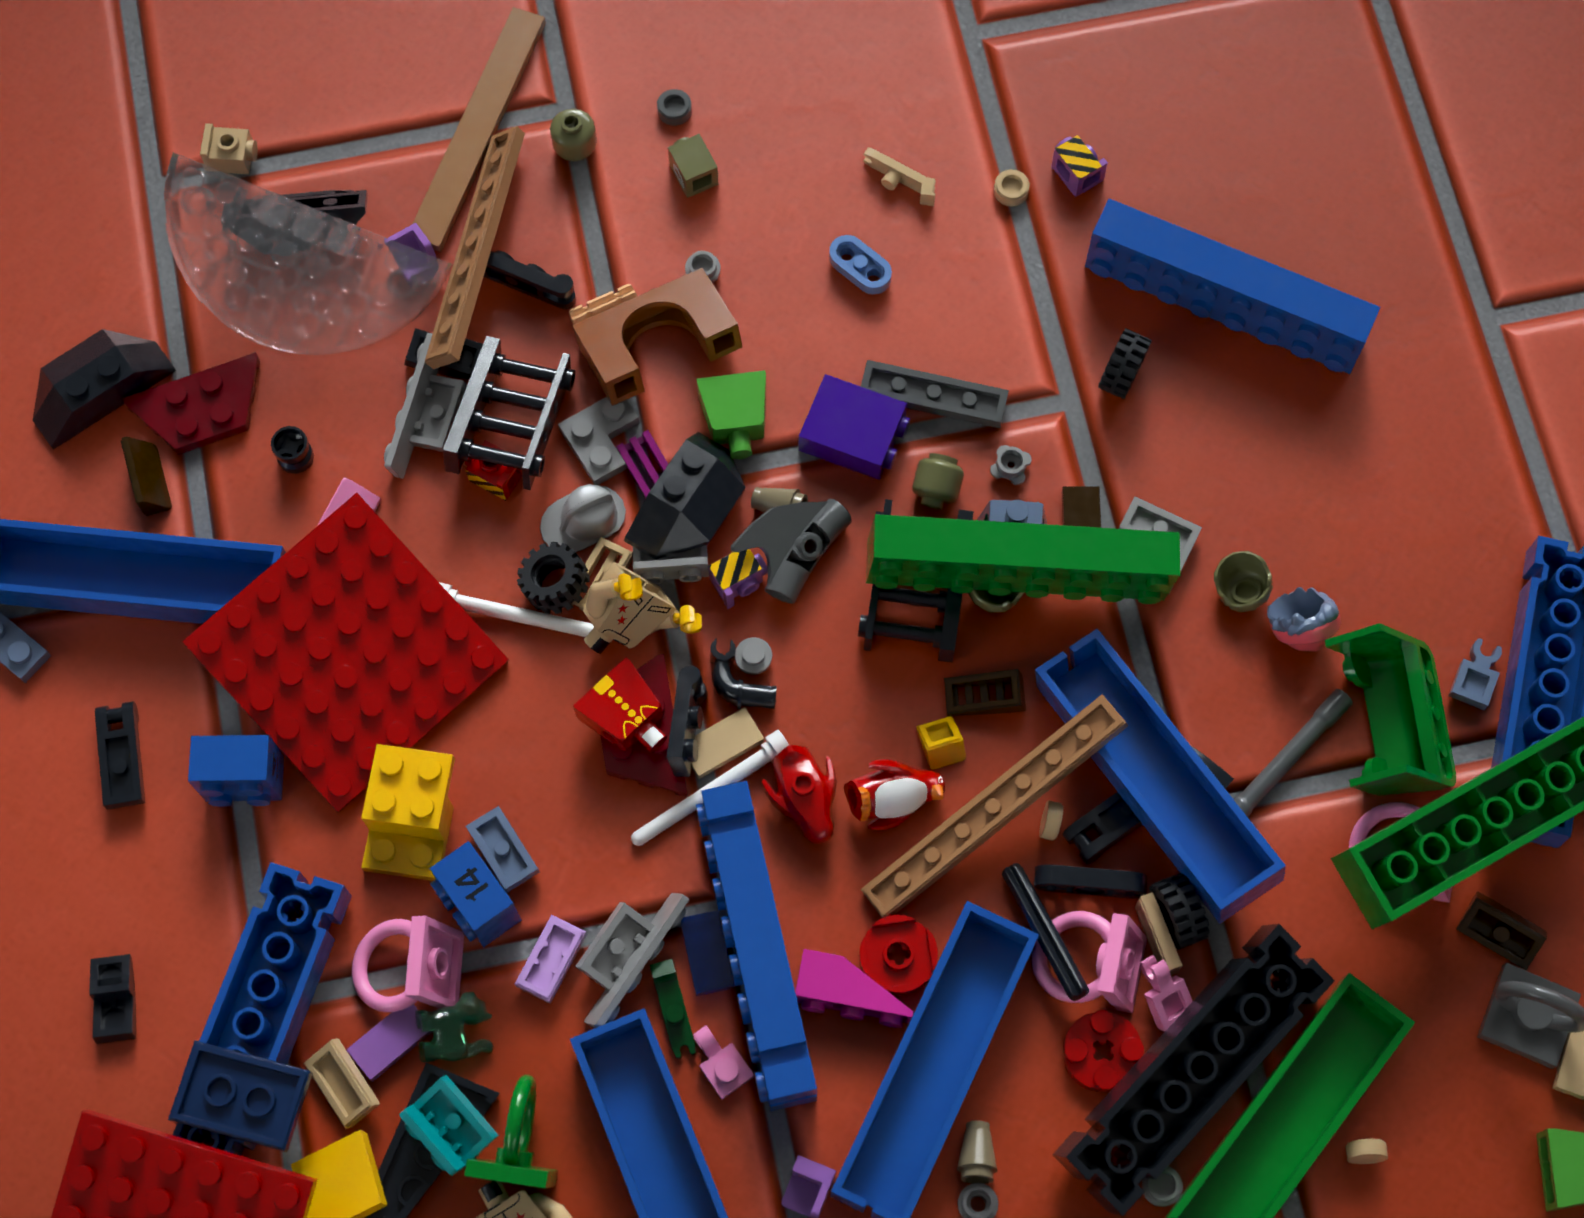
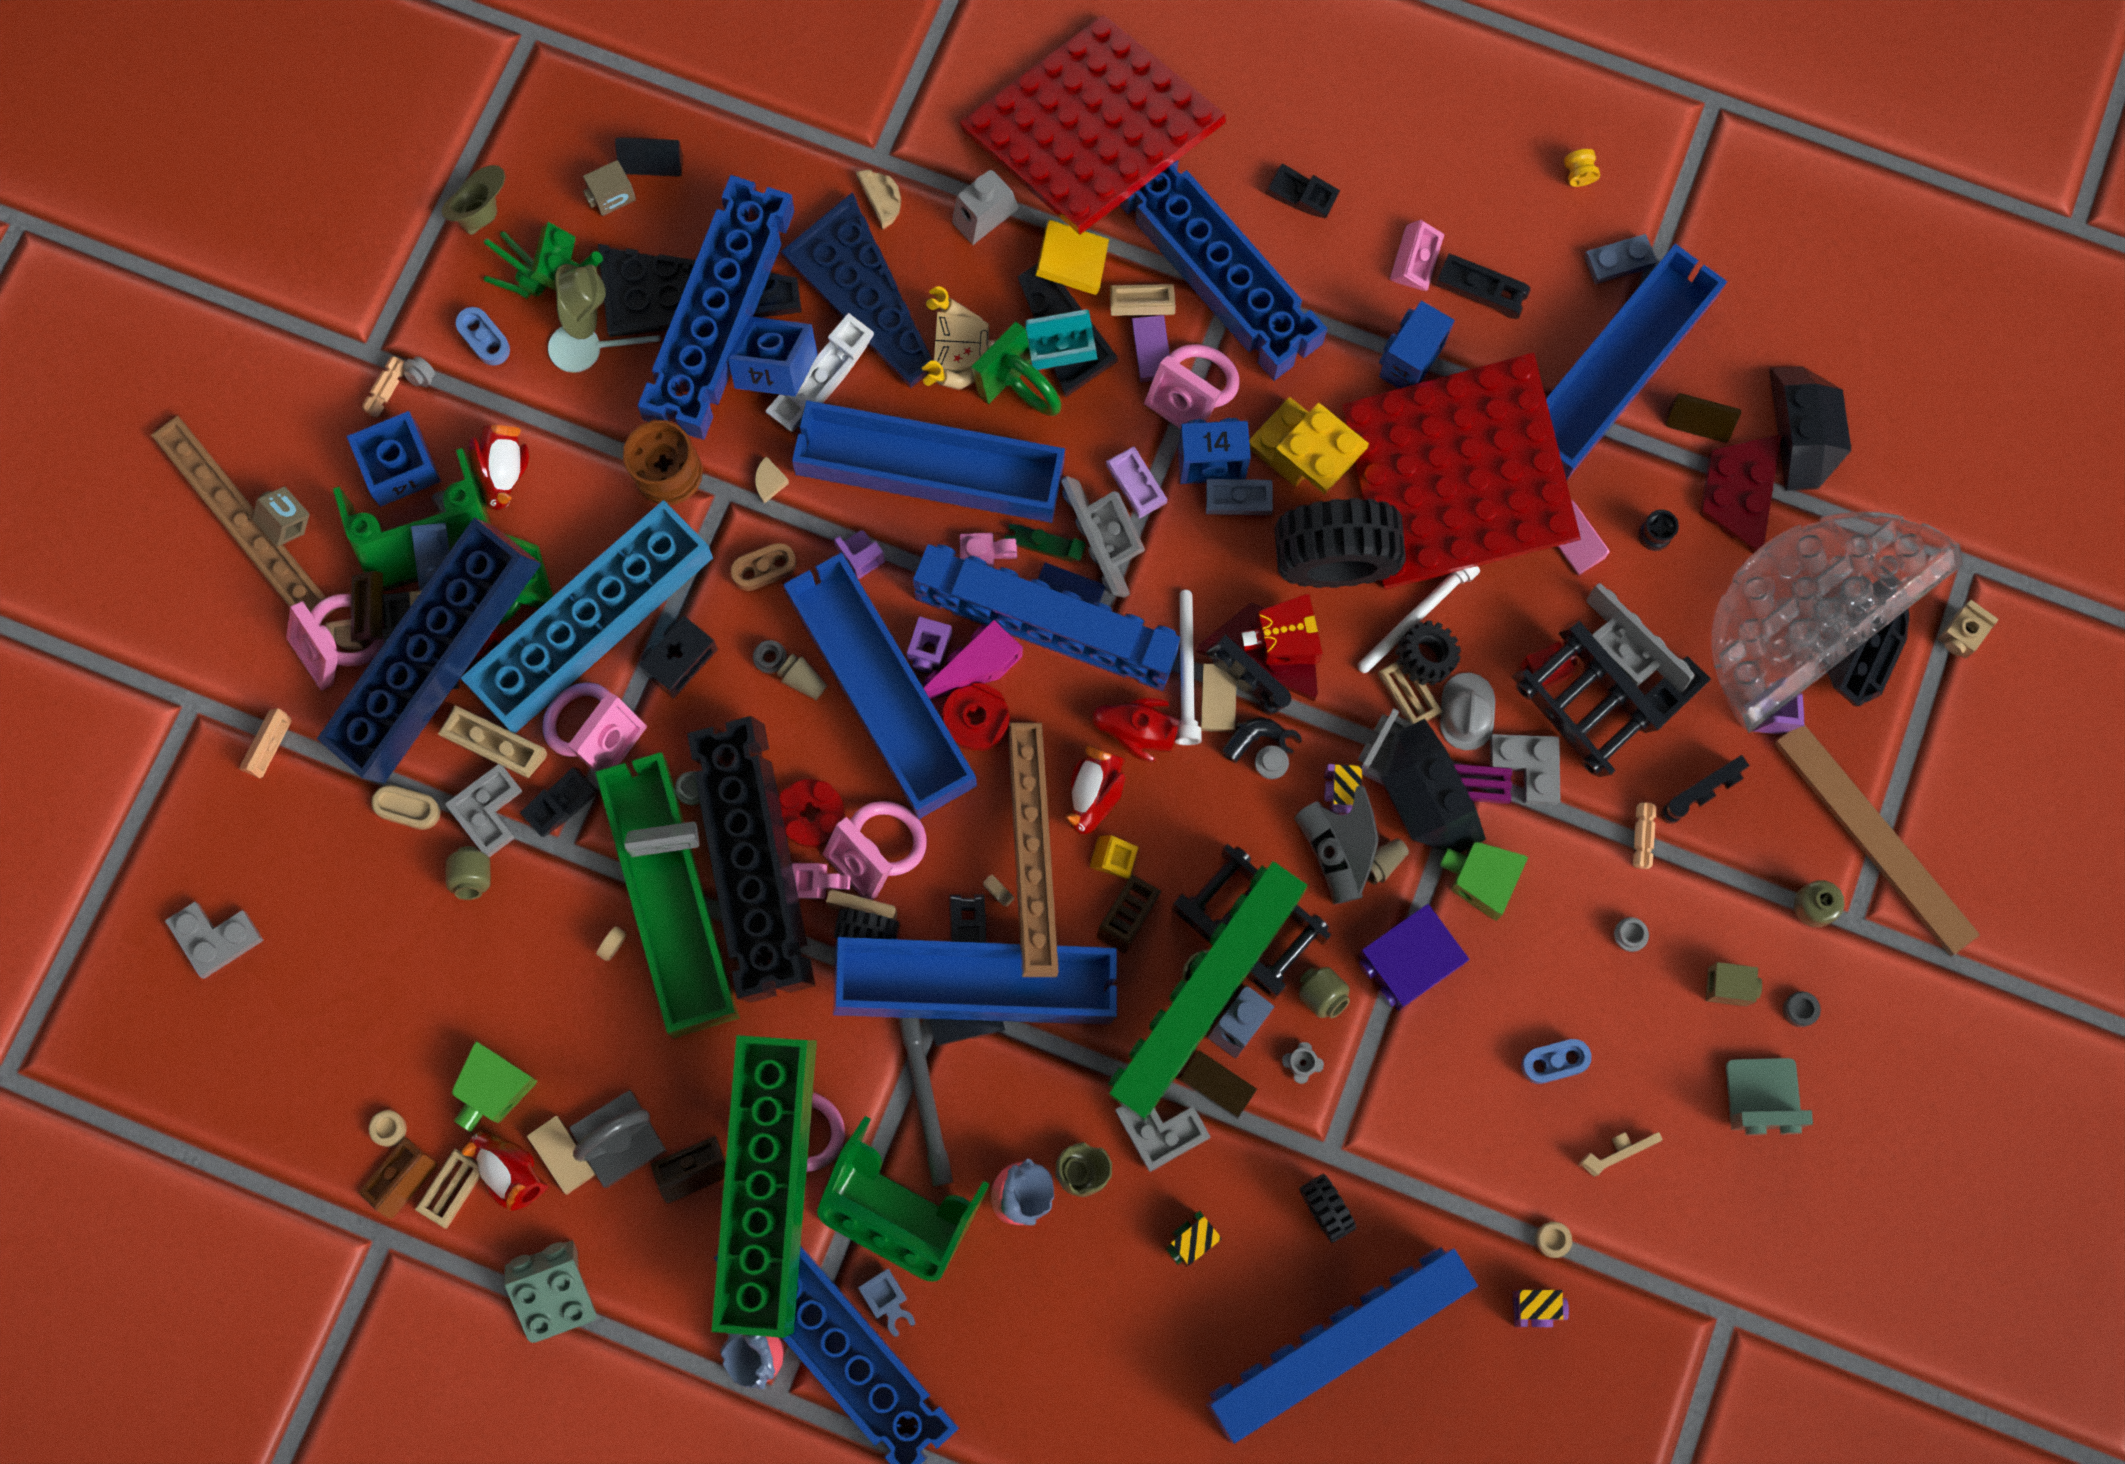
camera: 120 degrees right, 5 degrees up
dark blue tile [168,1041,313,1152] -> none
clear green animal [415,992,494,1062] -> none
medium nougat tile [425,126,525,369] -> none
dark orange arch [572,268,743,406] -> none
tan torso [583,562,702,654] -> none
dark grey plate [861,360,1009,428] -> none
black axle [1002,863,1089,1001] -> none
black beam [1034,865,1147,899] -> none
none -> light grey slope [624,822,699,857]
none -> medium lavender brick [907,616,952,673]
none -> brick [1164,1211,1222,1267]
none -> black tyre [1275,498,1406,588]
none -> bright pink slope [1390,220,1444,291]
none -> sand green bracket [1726,1058,1813,1135]

